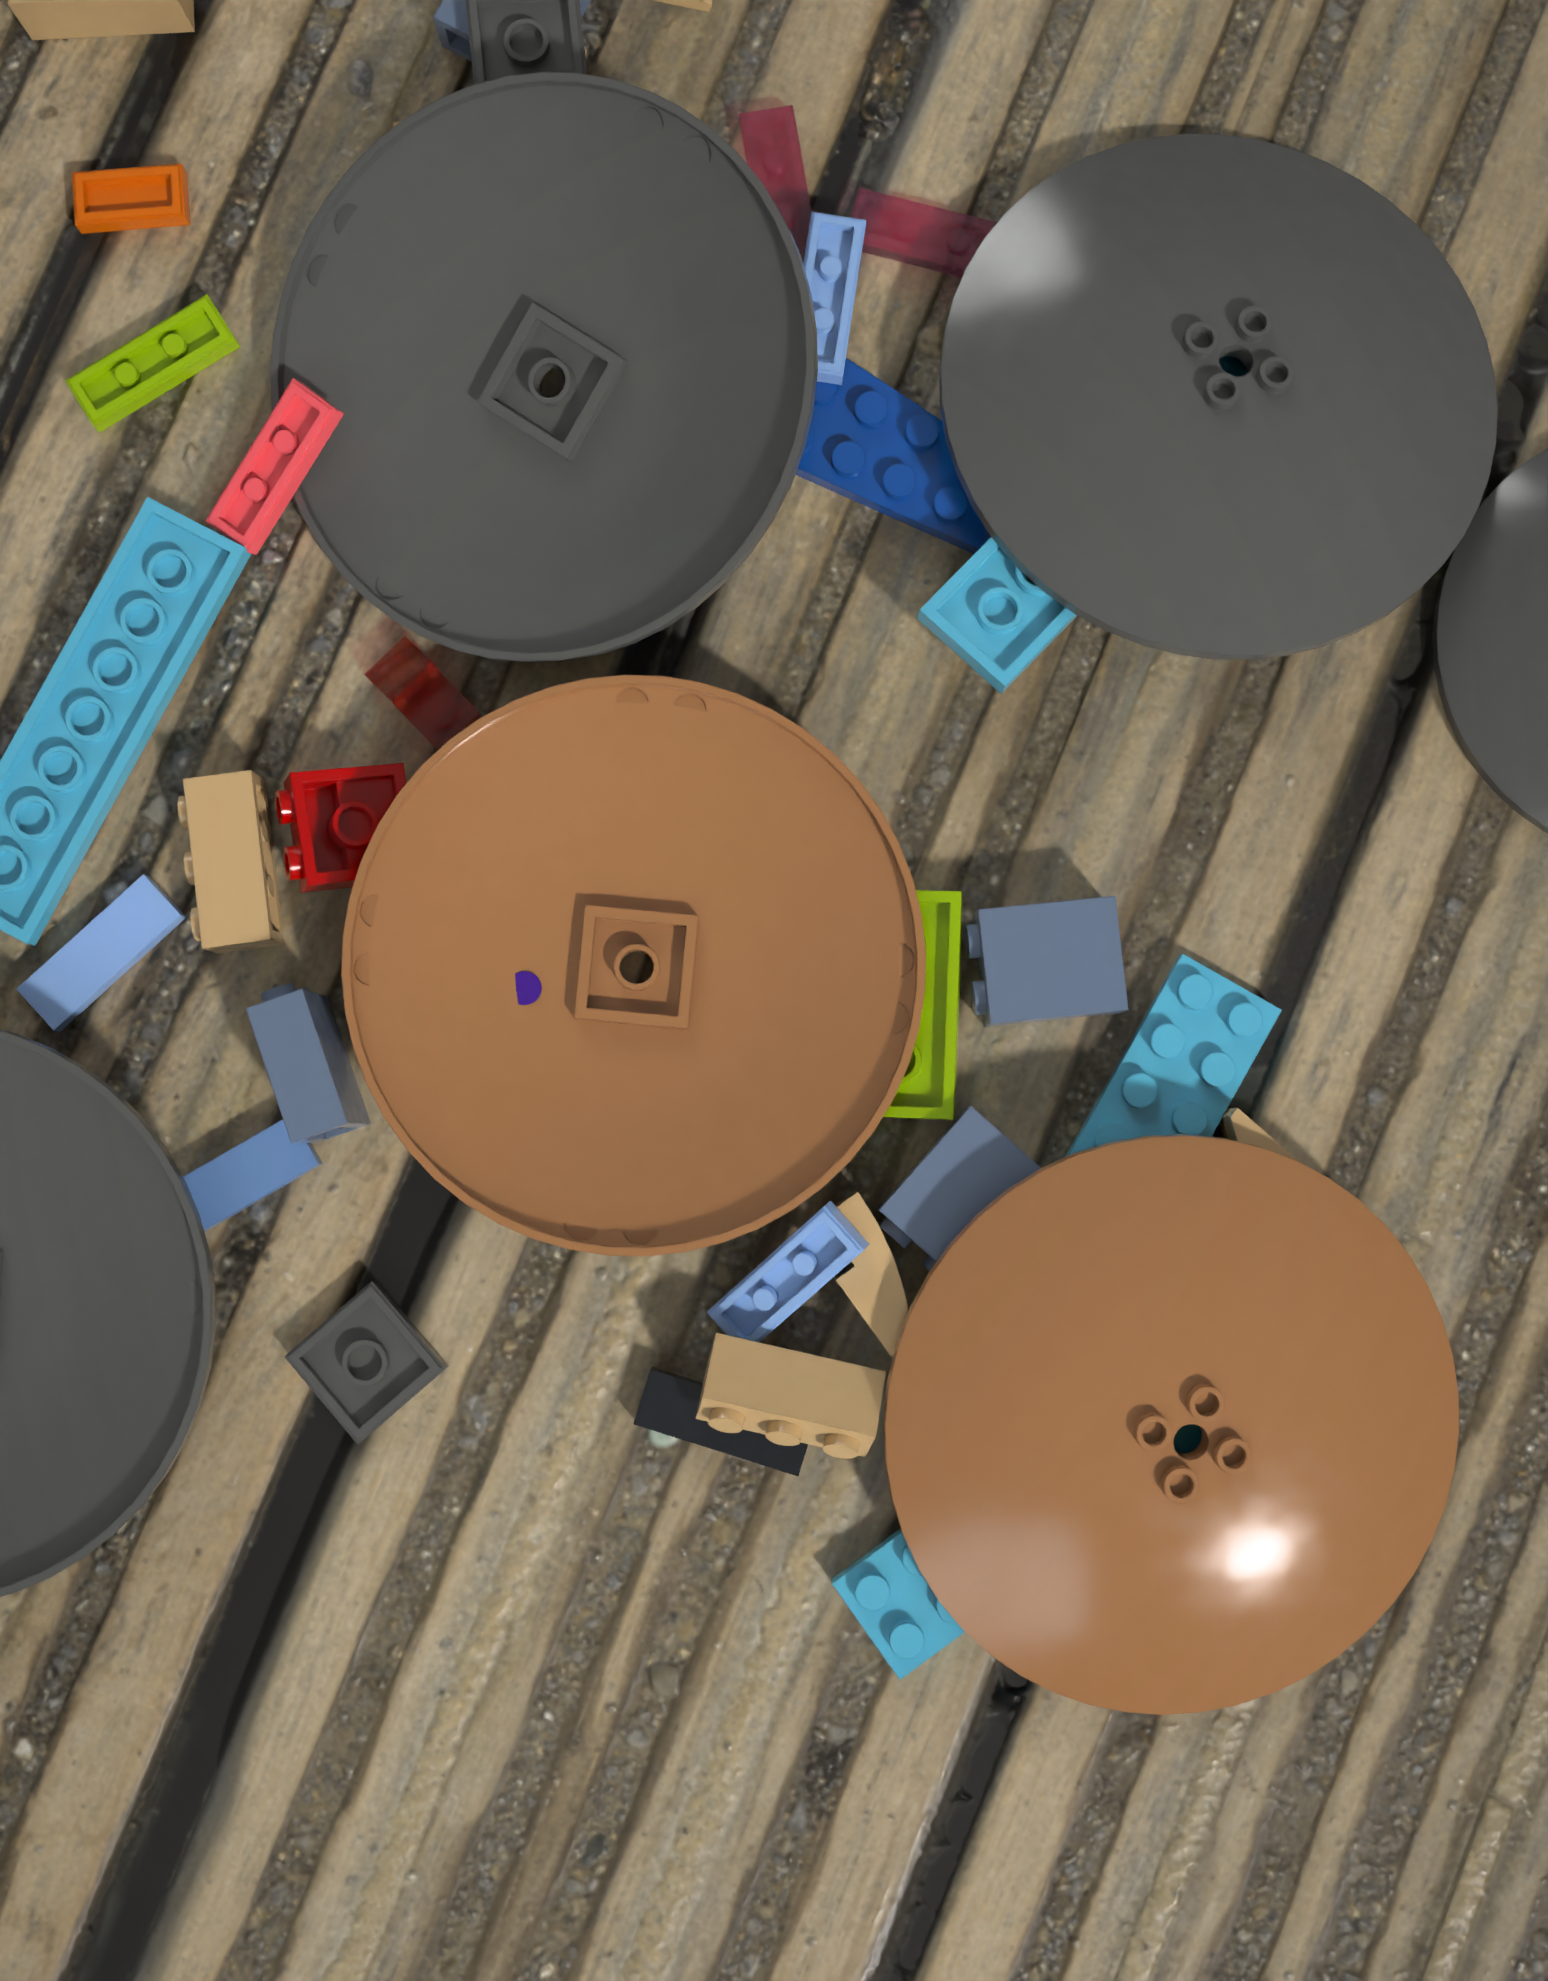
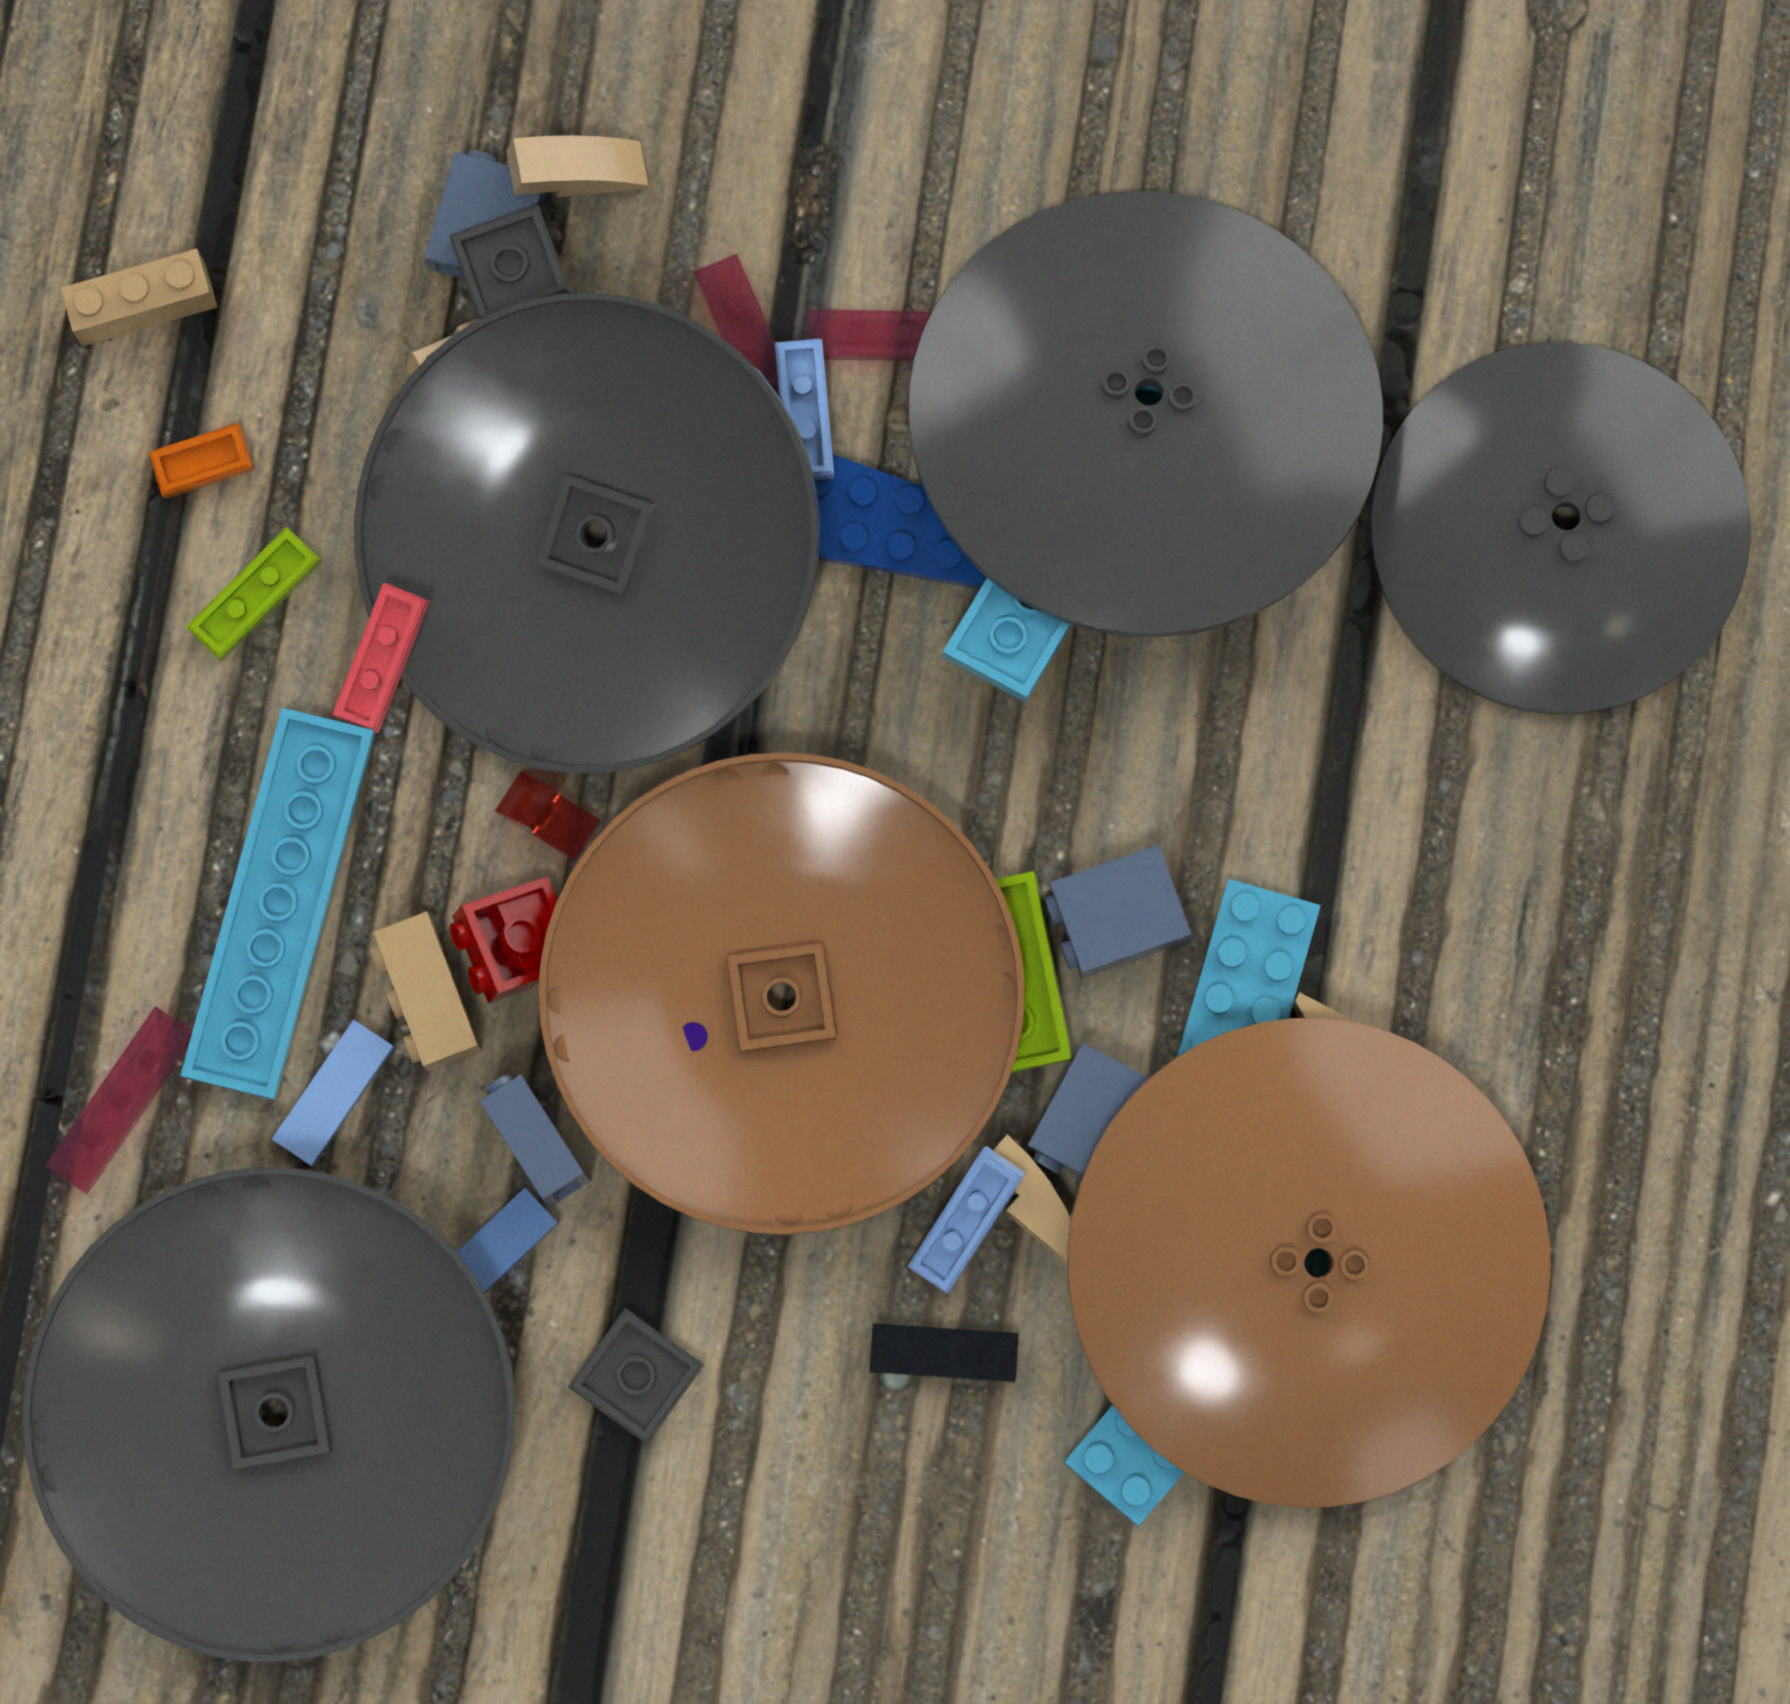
camera: 10 degrees left, 5 degrees down
tan brick [696,1333,886,1459] -> none

